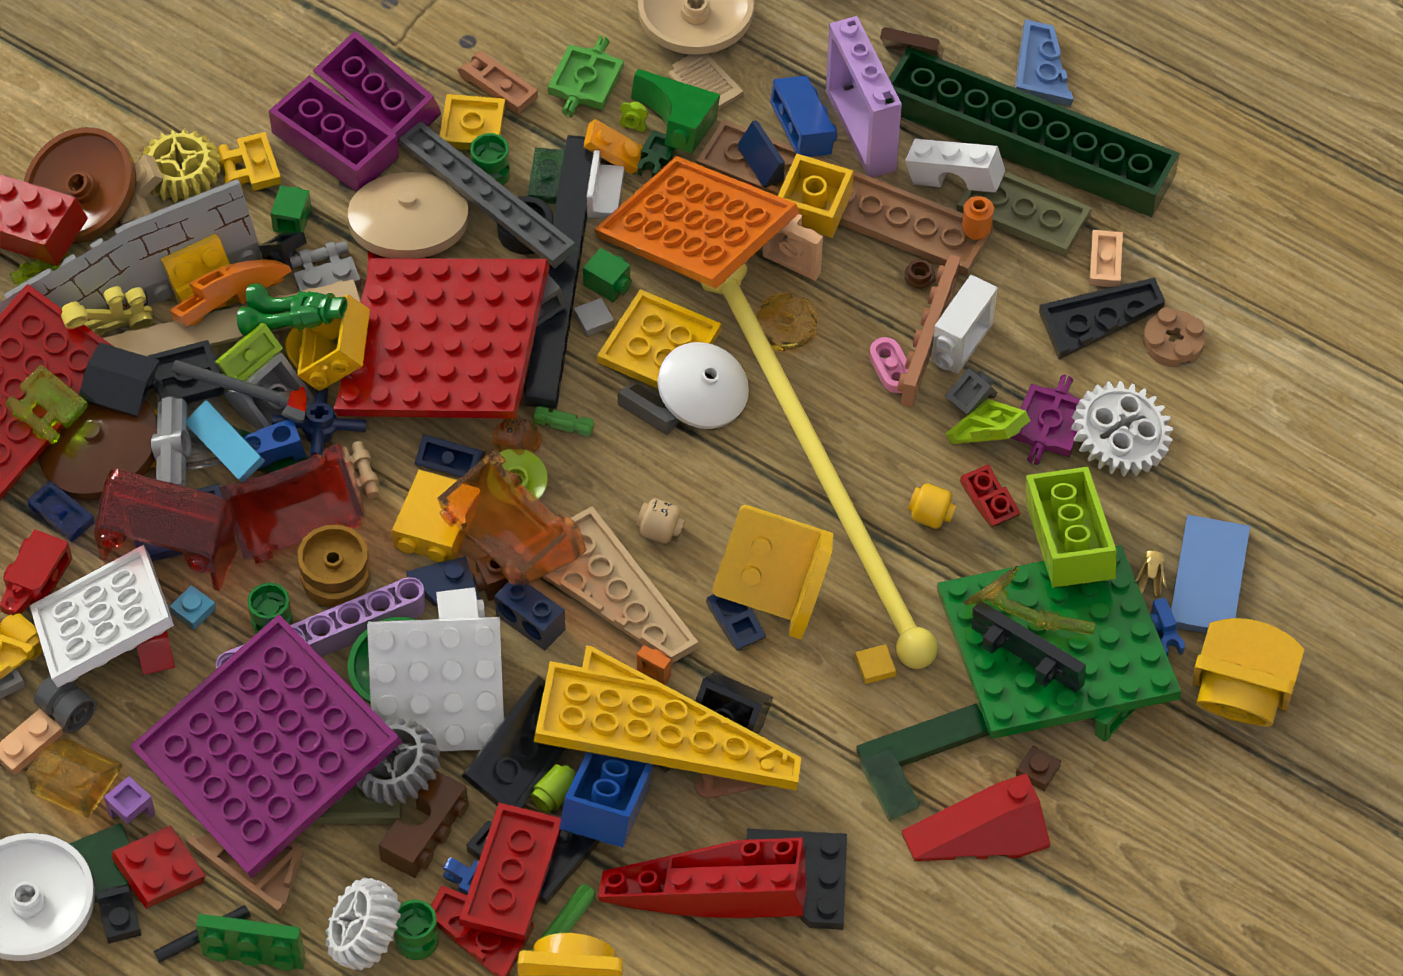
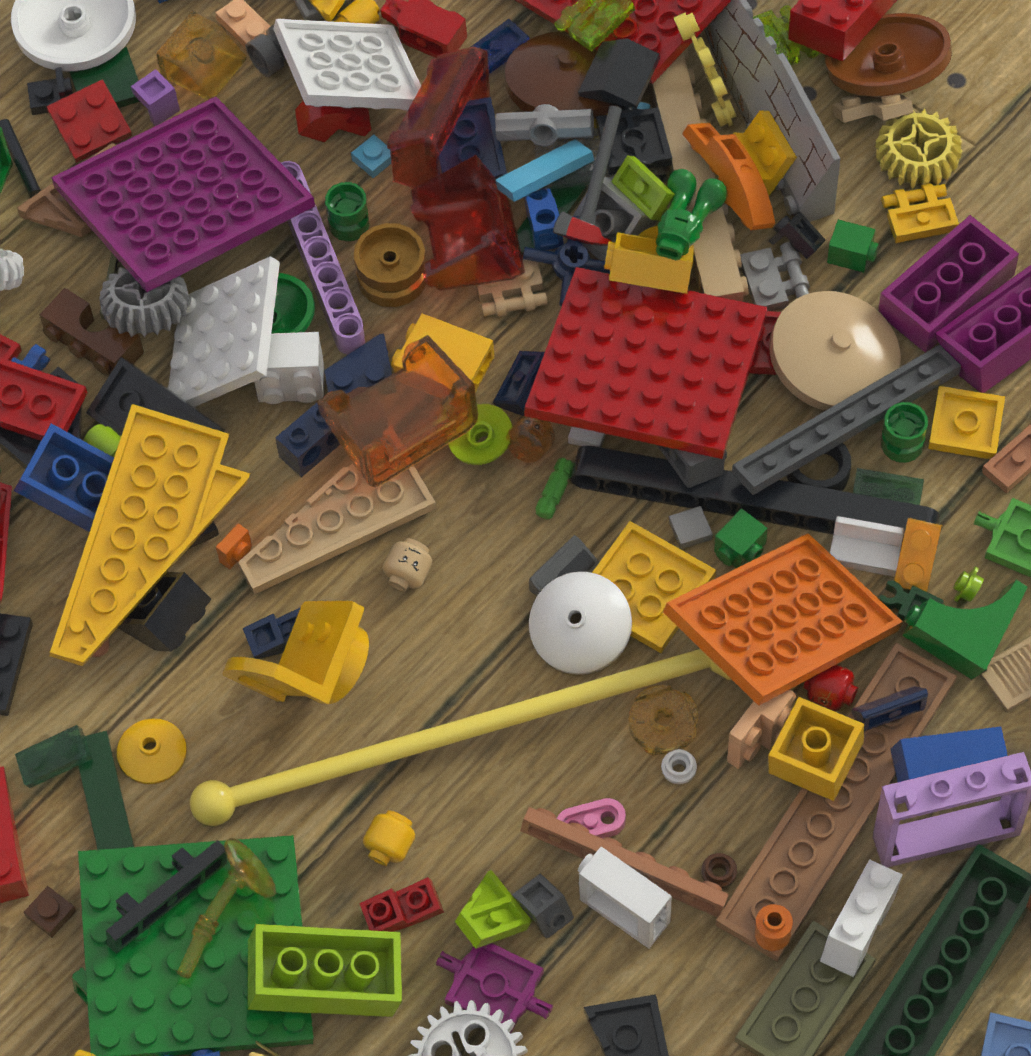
camera: 100 degrees right, 5 degrees up
yellow tile [855,644,896,684] -> none
none -> yellow dish [117,719,187,784]
none -> white plate [661,749,697,784]

